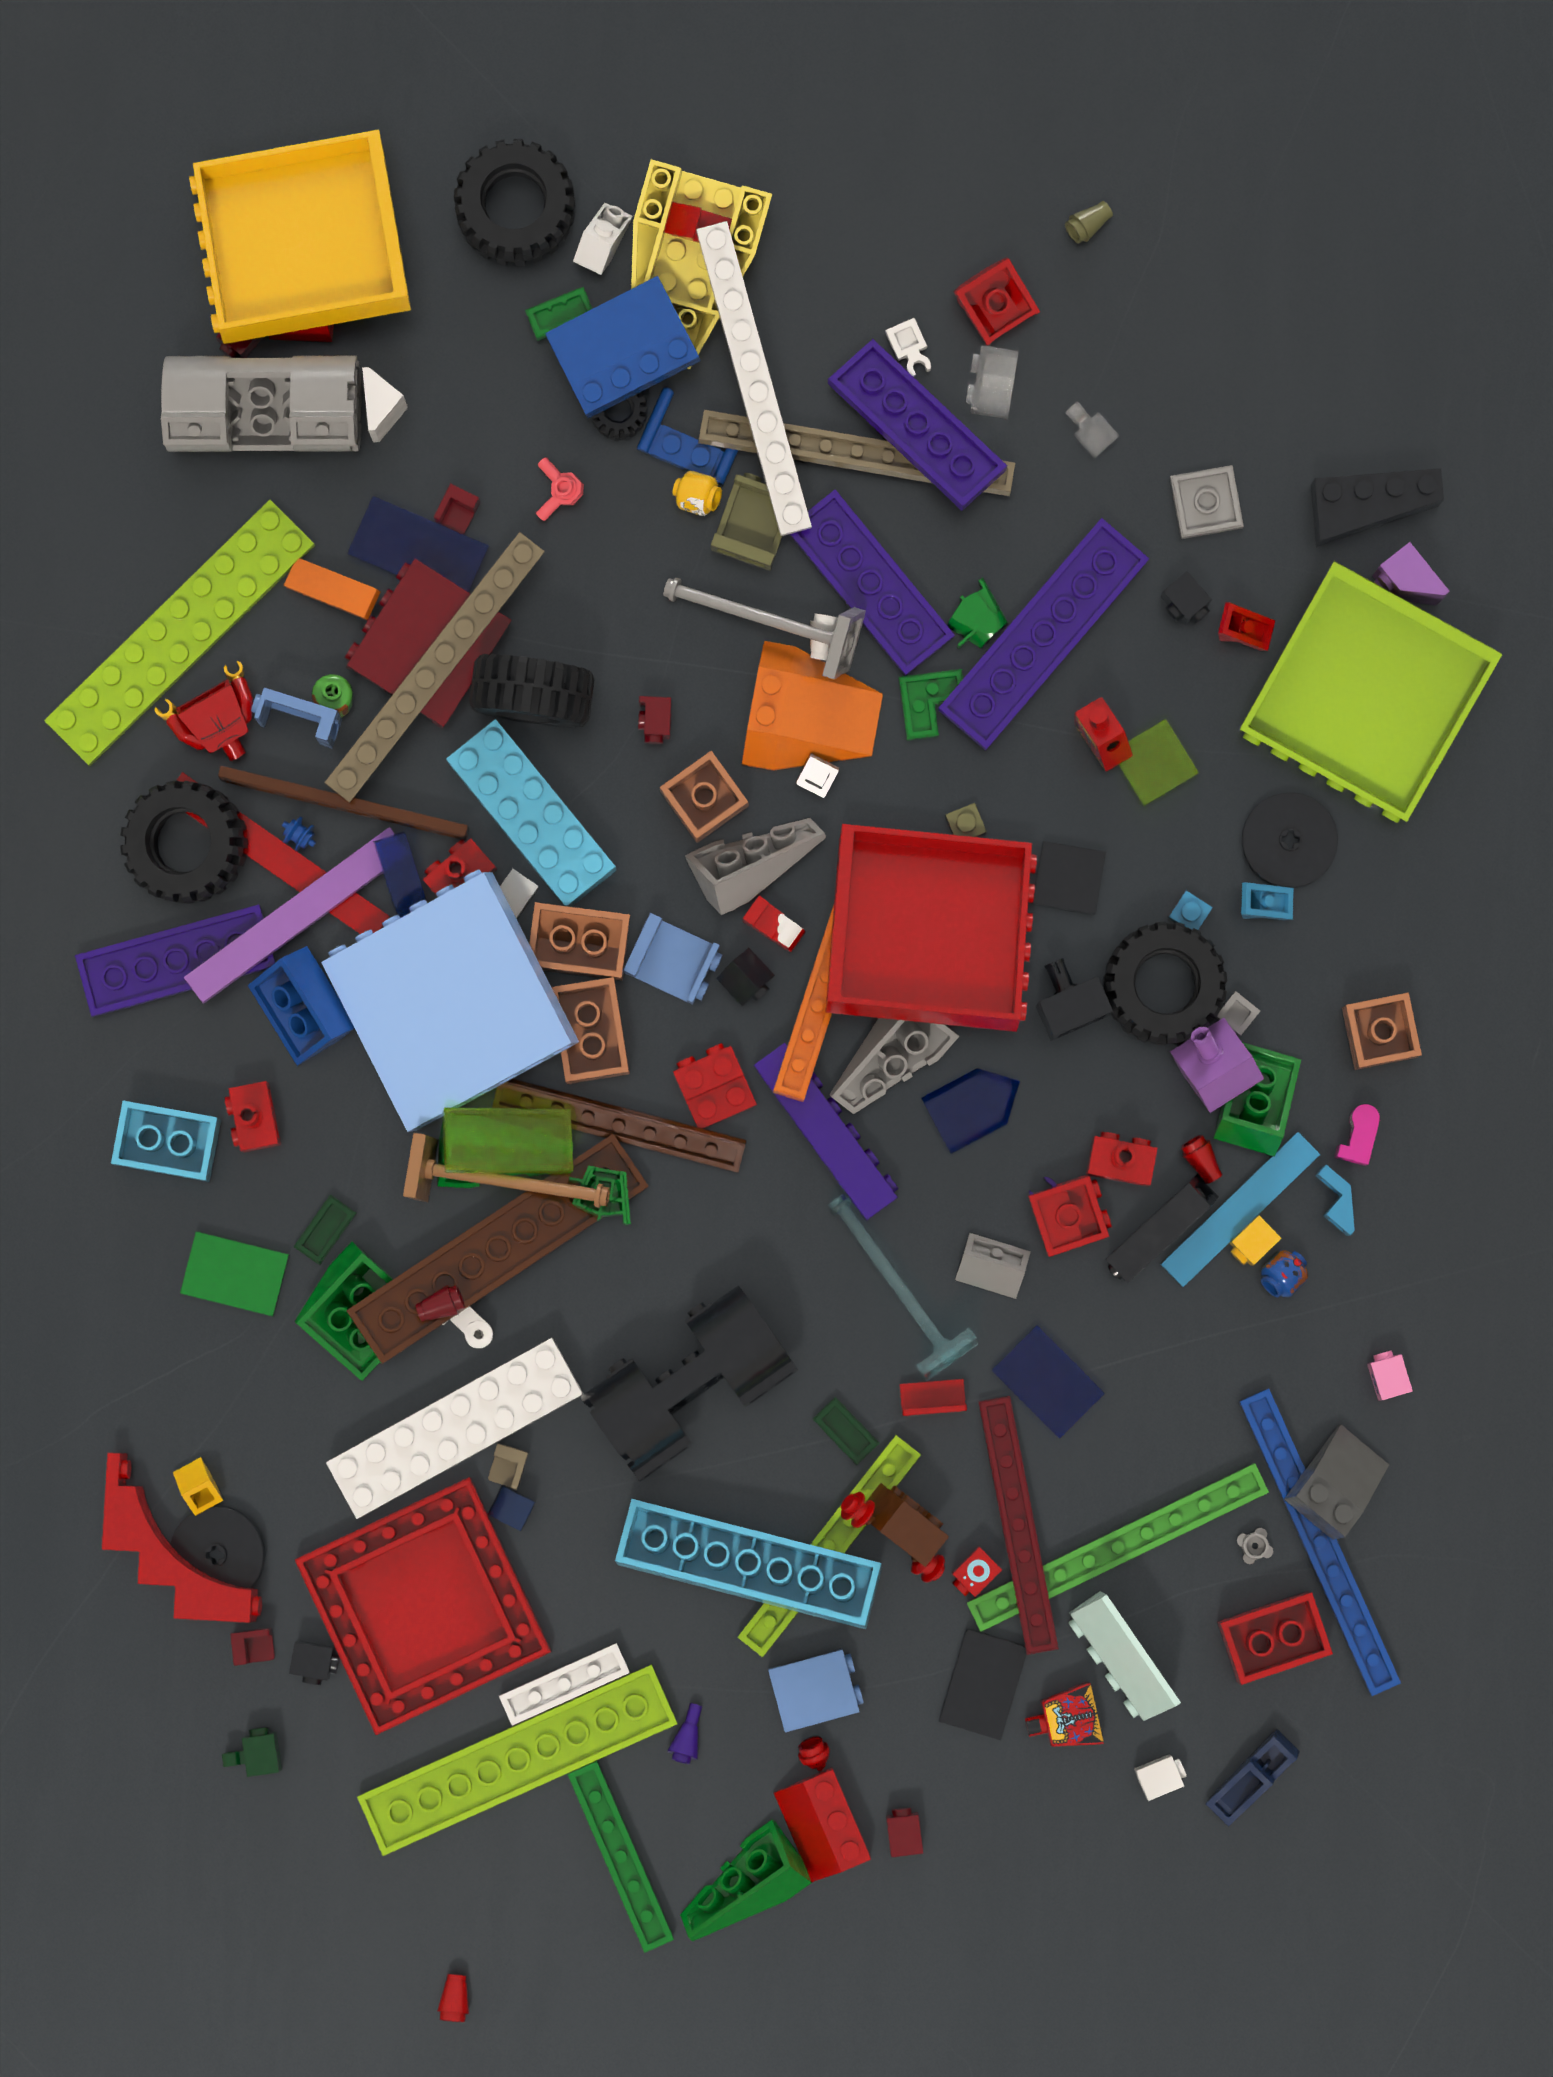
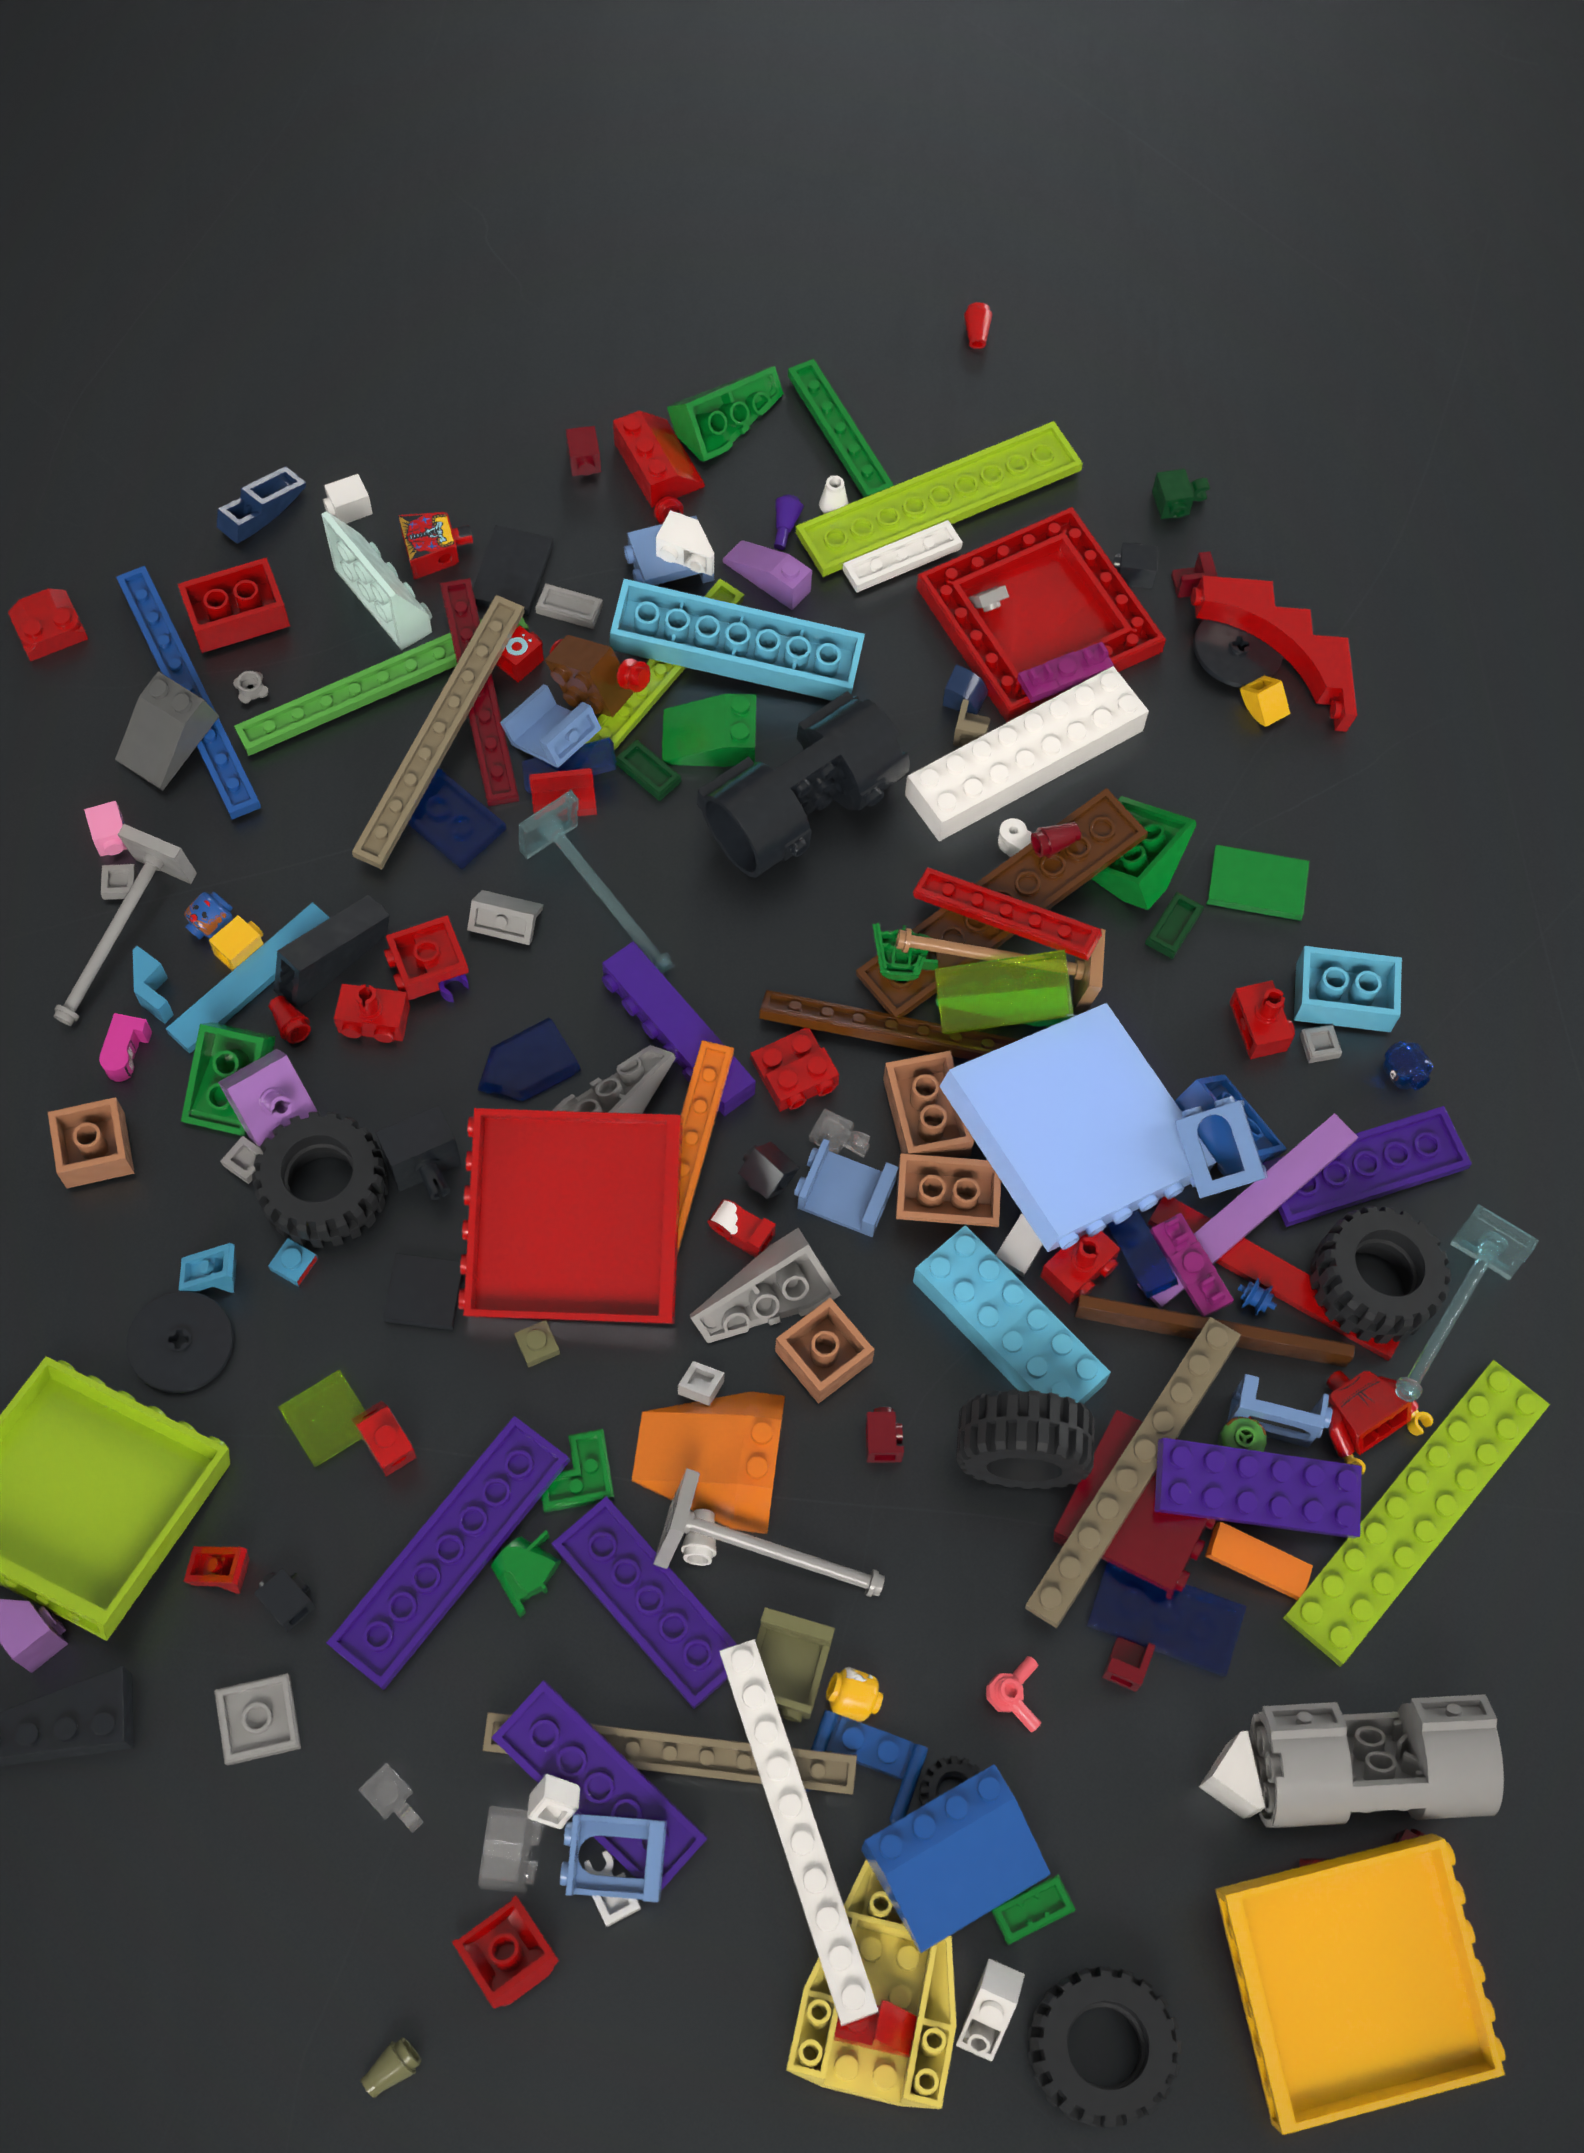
camera: 175 degrees right, 20 degrees down
none -> red slope [8,588,88,662]
none -> light grey tile [53,824,197,1026]
none -> light grey plate [101,864,137,900]
none -> dark tan plate [352,595,525,869]
none -> medium blue panel [500,684,602,768]
none -> clear blue tile [522,737,617,793]
none -> white slope [527,1774,580,1829]
none -> light grey tile [535,584,603,629]
none -> medium blue panel [560,1814,667,1902]
none -> white slope [656,510,714,576]
none -> green slope [662,694,756,767]
none -> medium lavender slope [723,540,812,610]
none -> clear plate [809,1109,870,1158]
none -> white cone [819,476,848,514]
none -> red tile [913,867,1102,961]
none -> light grey plate [968,585,1009,612]
none -> magenta plate [1017,642,1115,703]
none -> magenta plate [1150,1213,1234,1317]
none -> dark purple plate [1155,1438,1362,1538]
none -> medium blue panel [1175,1096,1268,1198]
none -> light grey tile [1299,1024,1342,1063]
none -> clear blue head [1383,1041,1433,1090]
none -> clear light blue tile [1395,1204,1539,1402]

